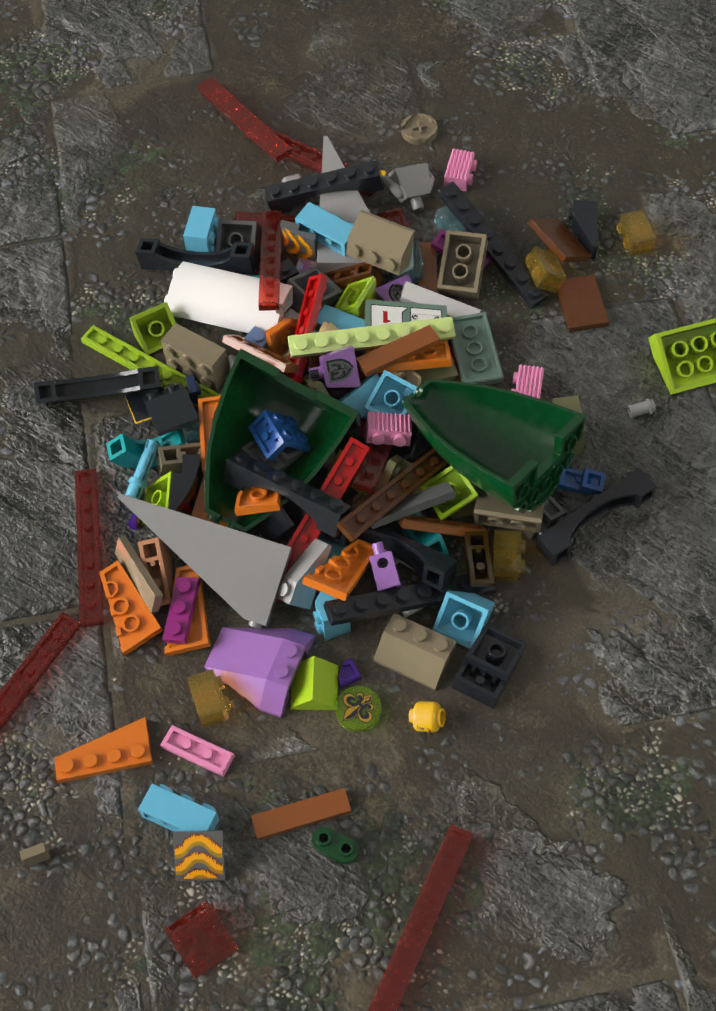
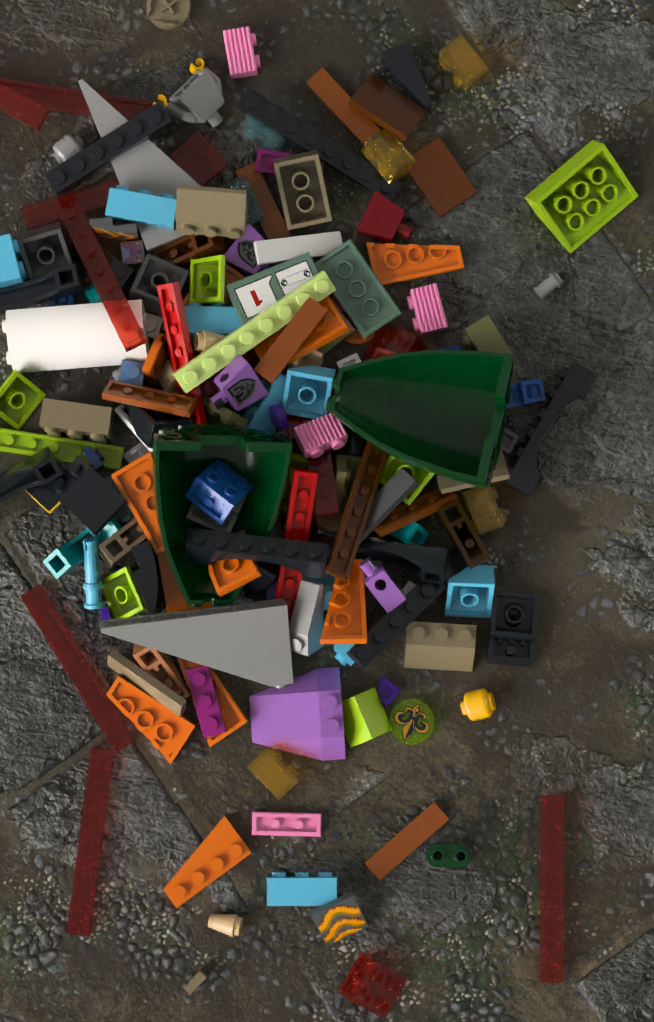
camera: 35 degrees left, 25 degrees up
none -> tan cone [208,914,244,937]
none -> dark purple tile [269,403,289,430]
none -> dark orange tile [306,67,383,149]
none -> dark red torso [356,191,413,243]
none -> orange wing [366,242,464,286]

